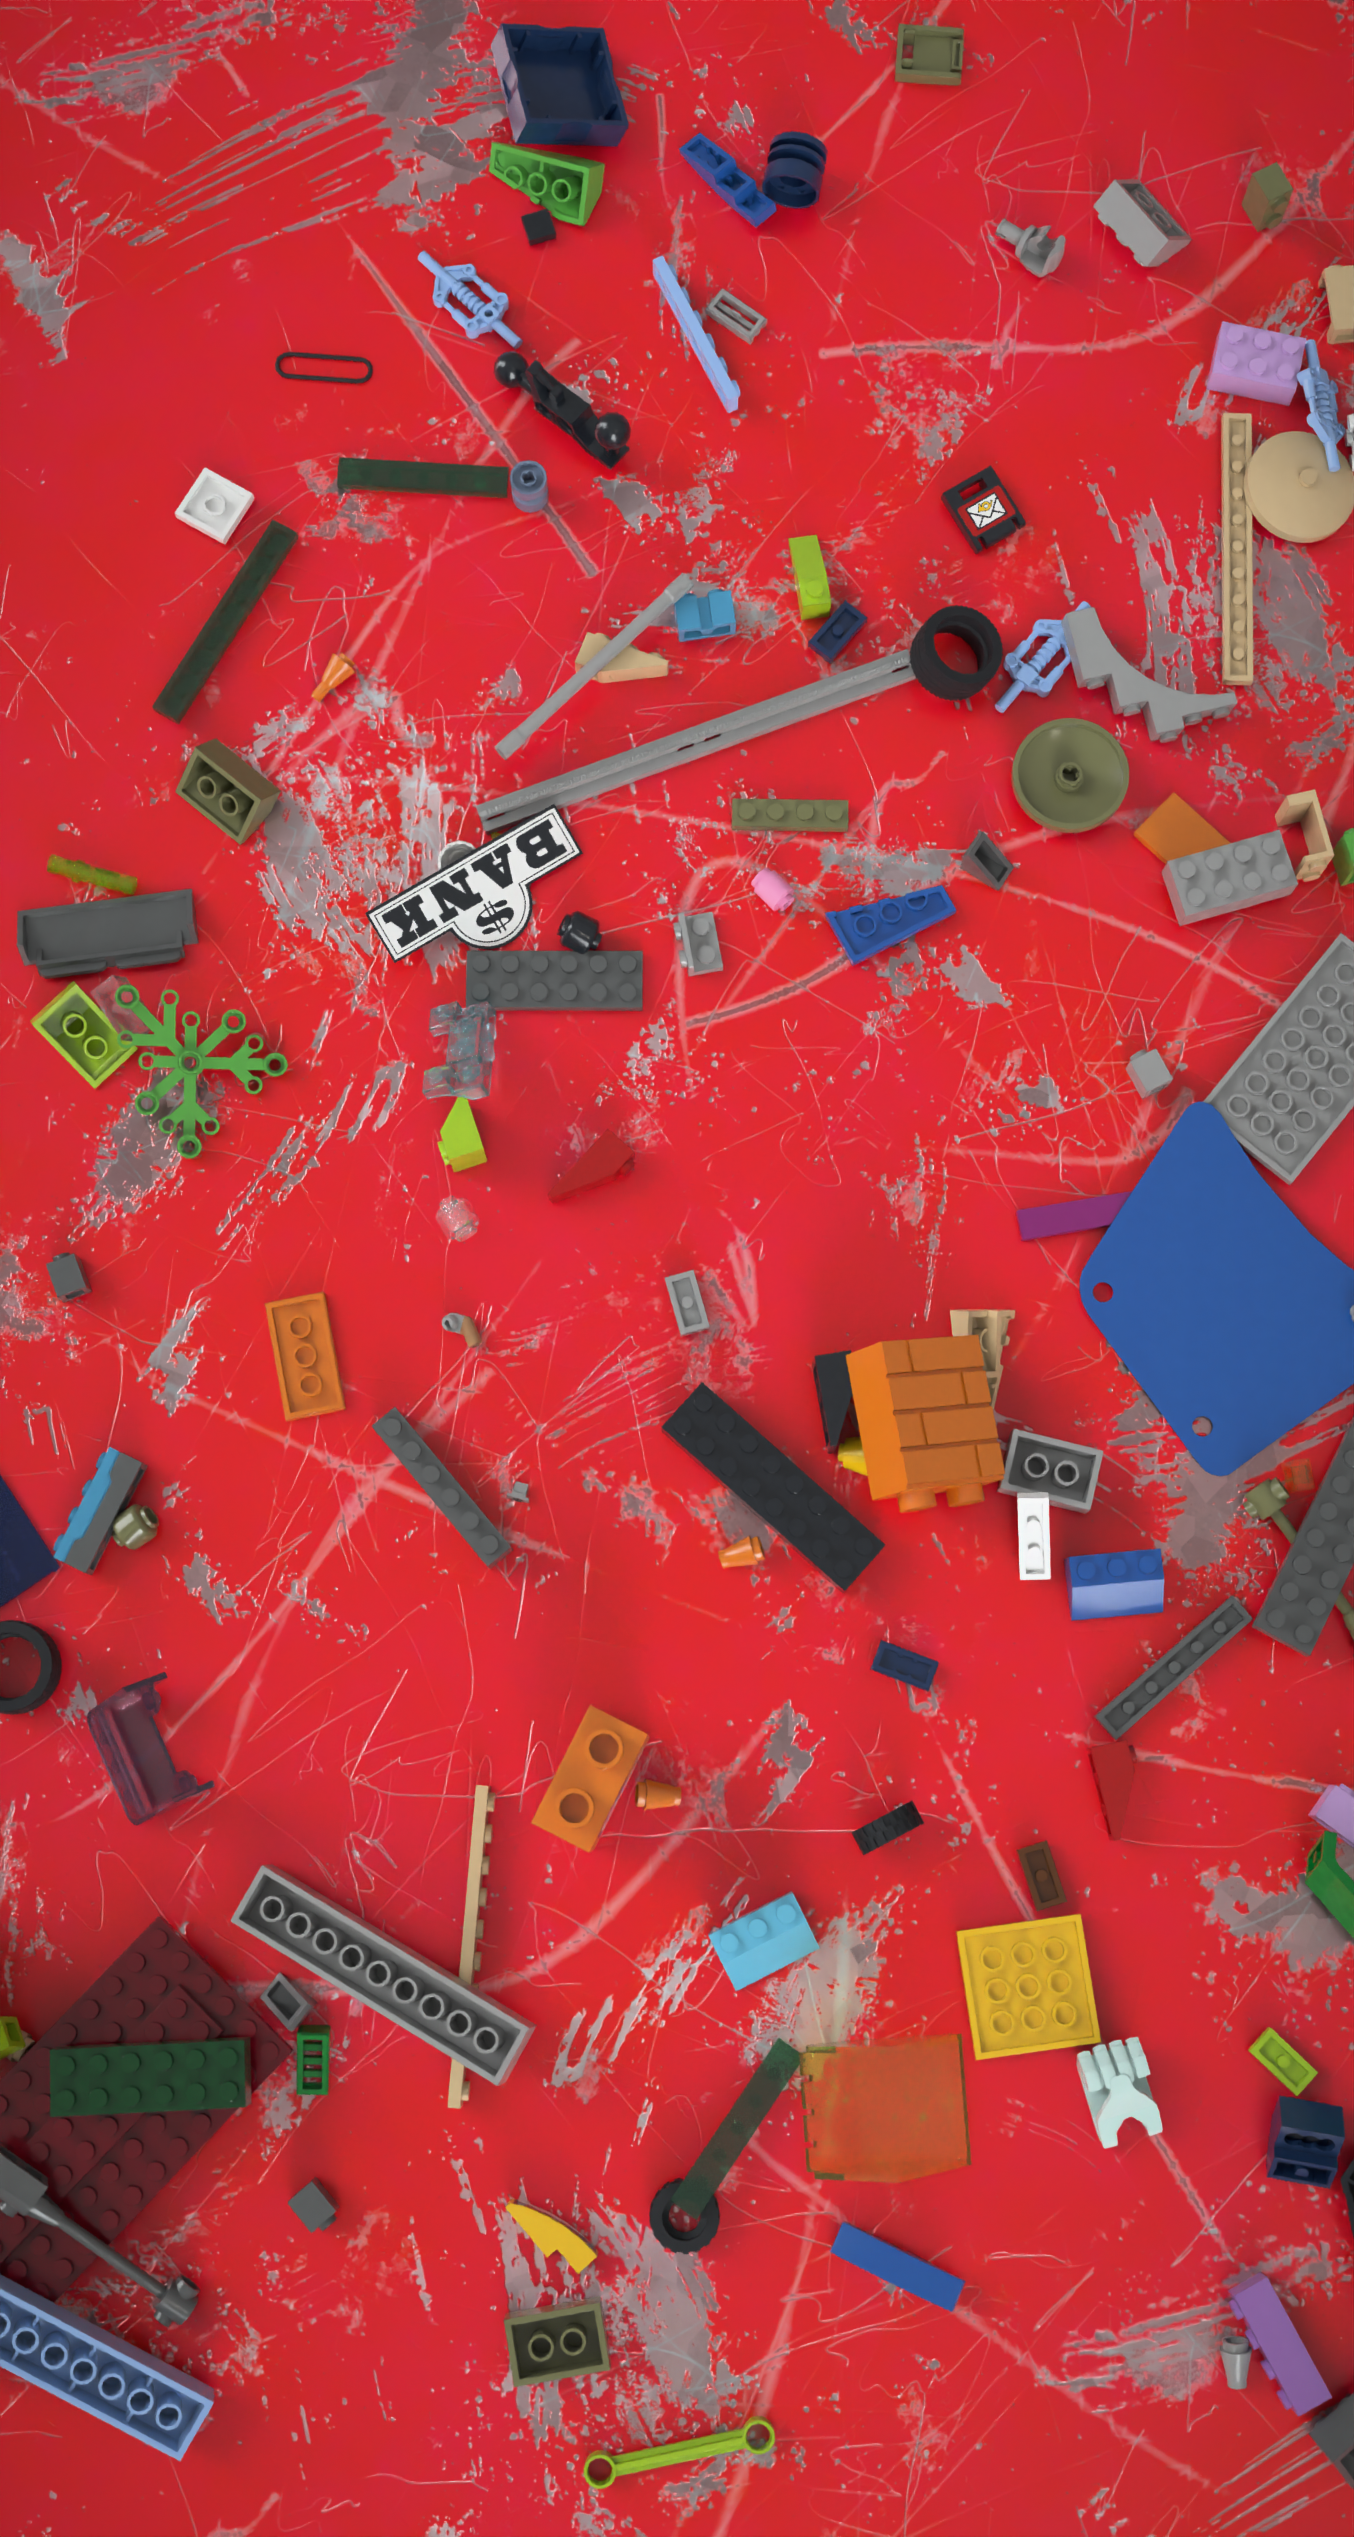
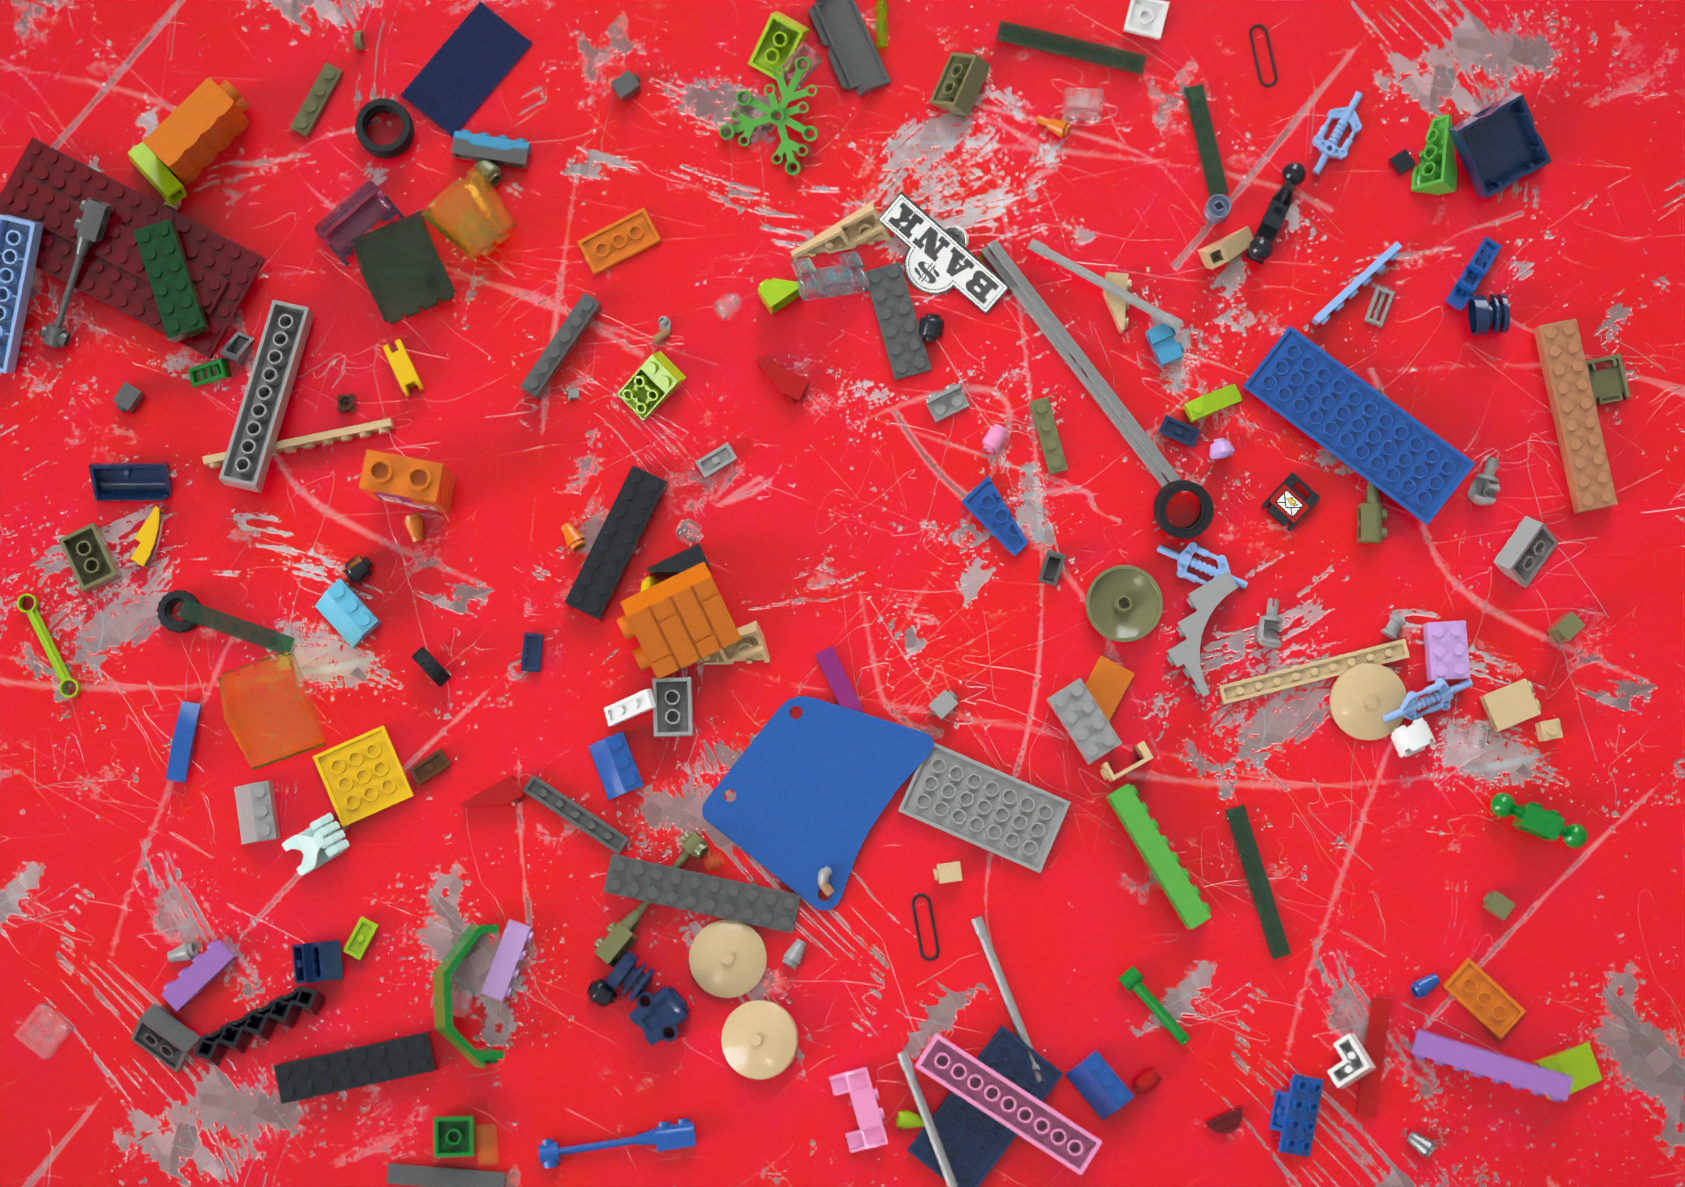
camera: 75 degrees right, 5 degrees up
none -> dark blue container [89,462,172,501]
none -> light grey slope [234,781,281,845]
none -> reddish brown plate [337,394,356,413]
none -> black head [343,555,373,583]
none -> clear green windscreen [352,210,456,325]
none -> yellow piece [383,338,424,397]
none -> clear yellow cone [421,165,517,261]
none -> lime slope [617,351,687,421]
none -> clear head [674,518,704,546]
none -> tan wedge [791,201,892,261]
none -> clear brick [1062,88,1104,124]
none -> tan slope [1197,226,1253,270]
none -> lavender cone [1209,438,1235,460]
none -> blue plate [1243,326,1476,525]
none -> light grey piece [1256,598,1283,648]
none -> olive bar [1357,390,1387,544]
none -> light grey bush [1381,614,1405,640]
none -> nougat brick [1533,318,1618,515]

